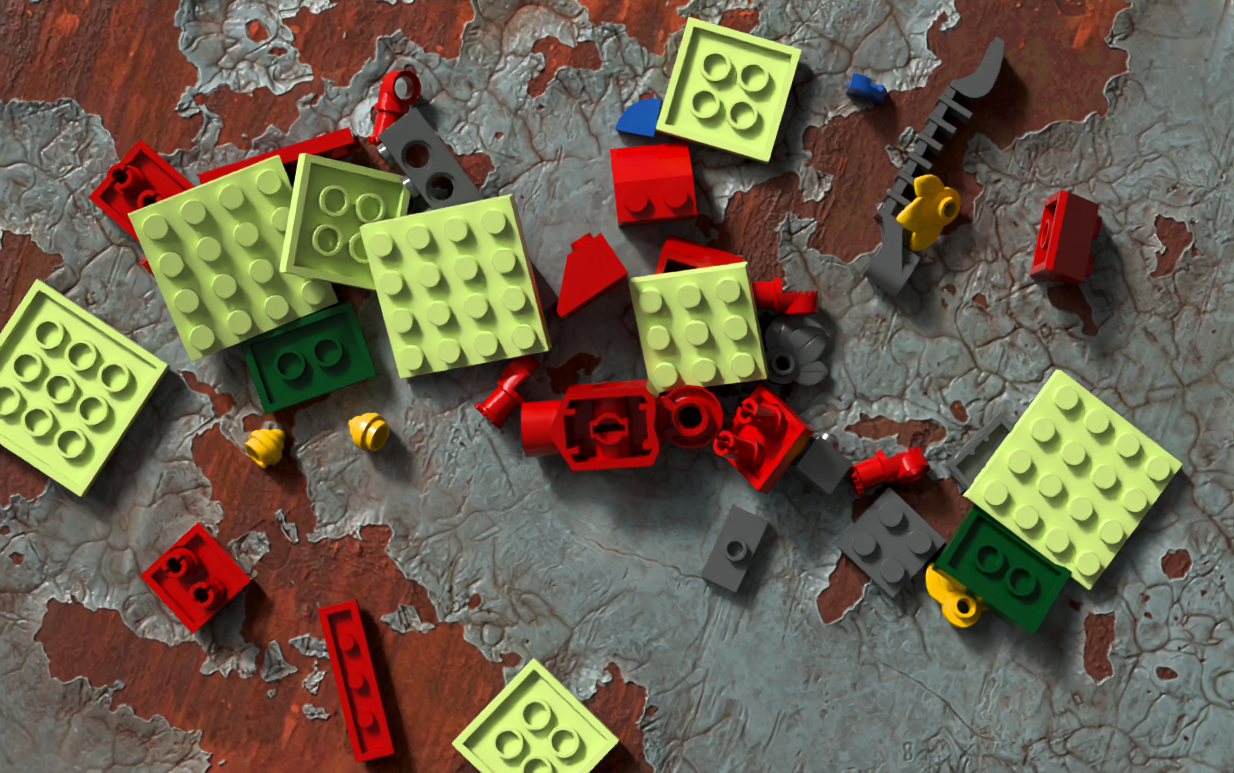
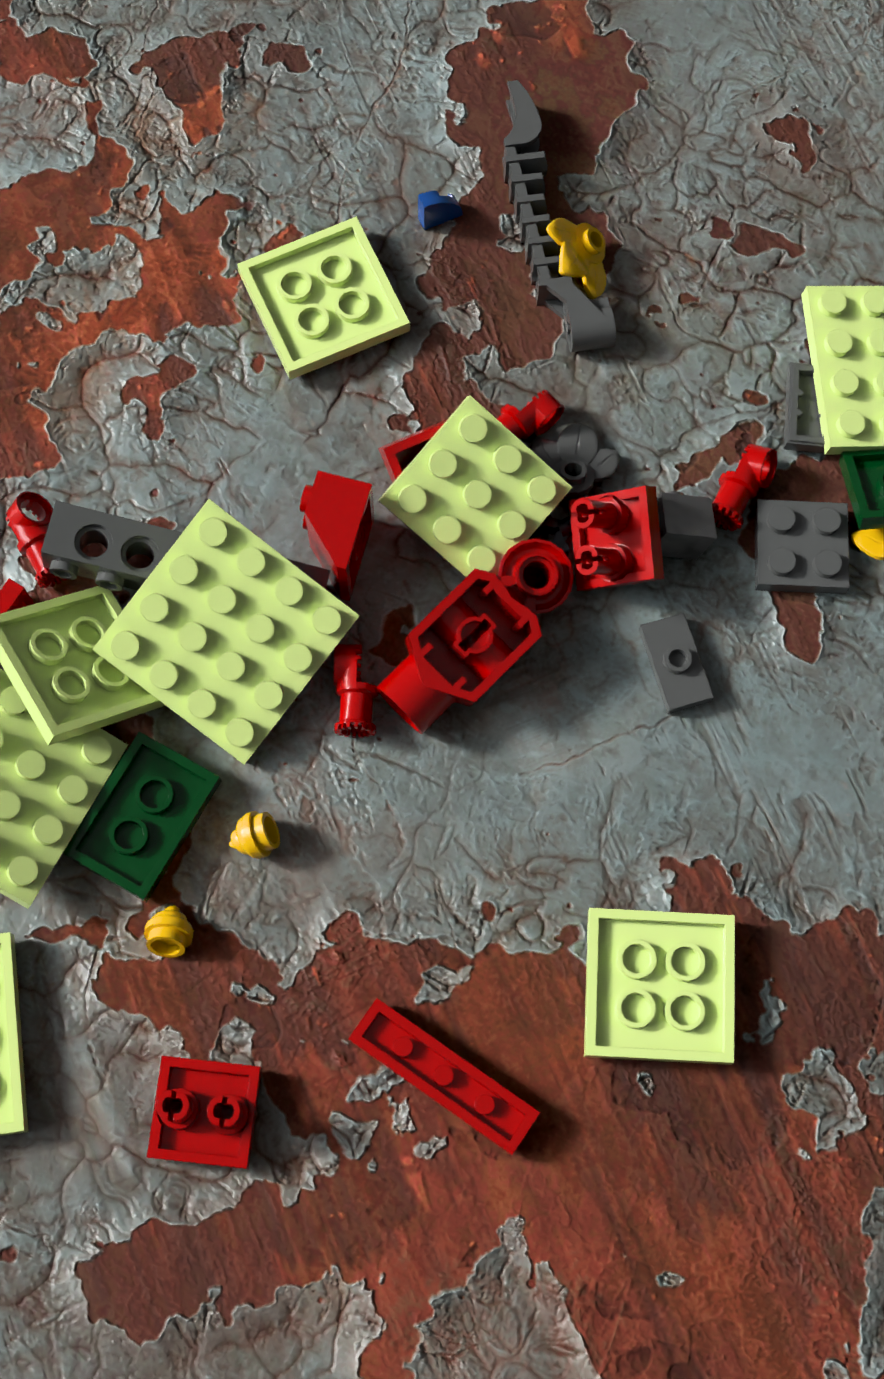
camera: 45 degrees left, 15 degrees down
red slope [610,141,697,228] -> none
blue tile [615,98,661,139] -> none
red slope [1029,190,1102,285] -> none

